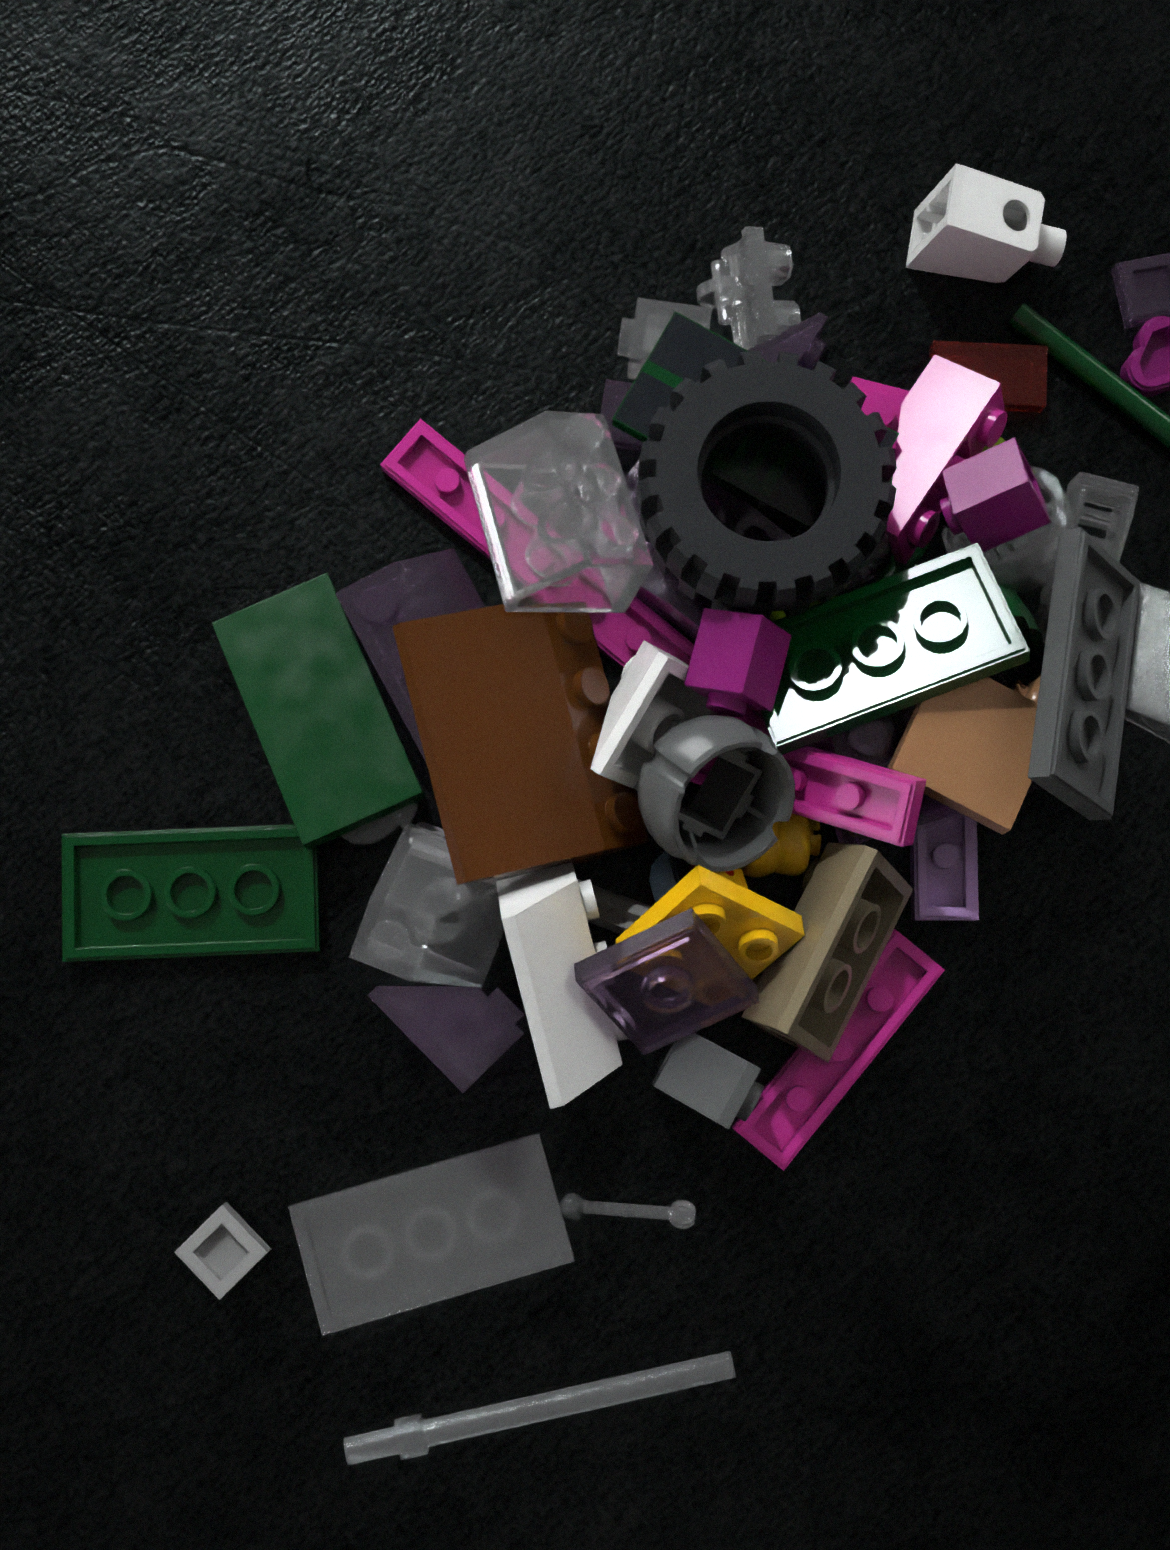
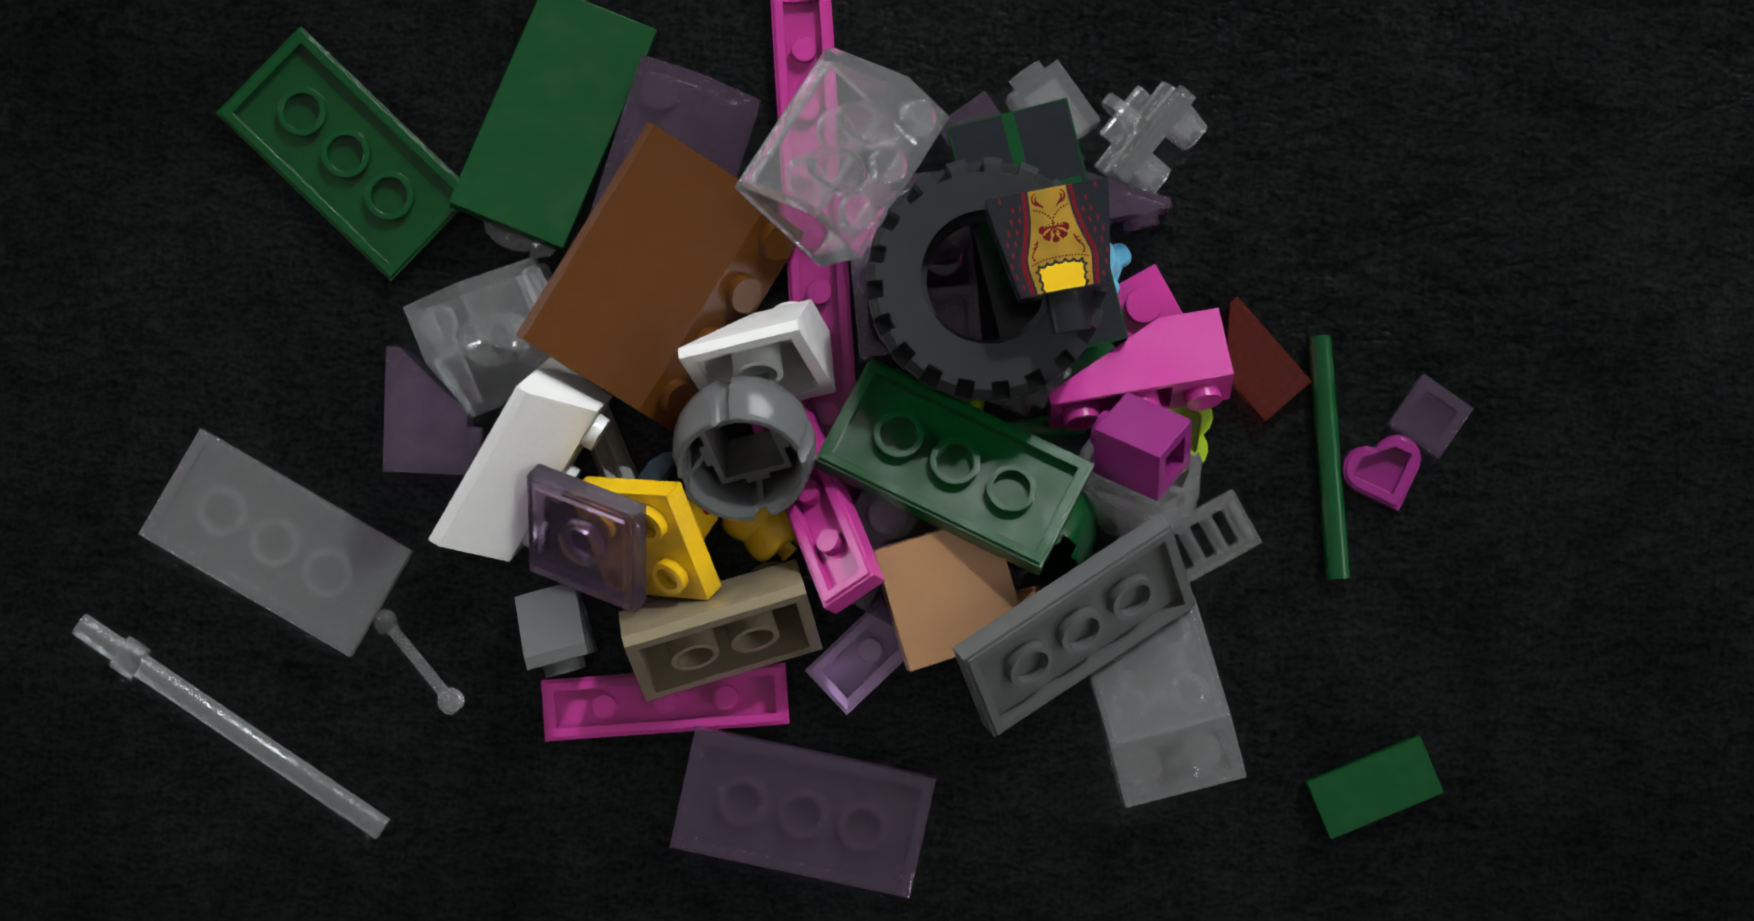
camera: 45 degrees right, 5 degrees up
light grey plate [174,1202,271,1300] -> none
magenta brick [684,608,792,717] -> none
white torso [906,164,1067,283] -> none
none -> clear purple tile [670,725,936,898]
none -> torso [983,177,1111,335]

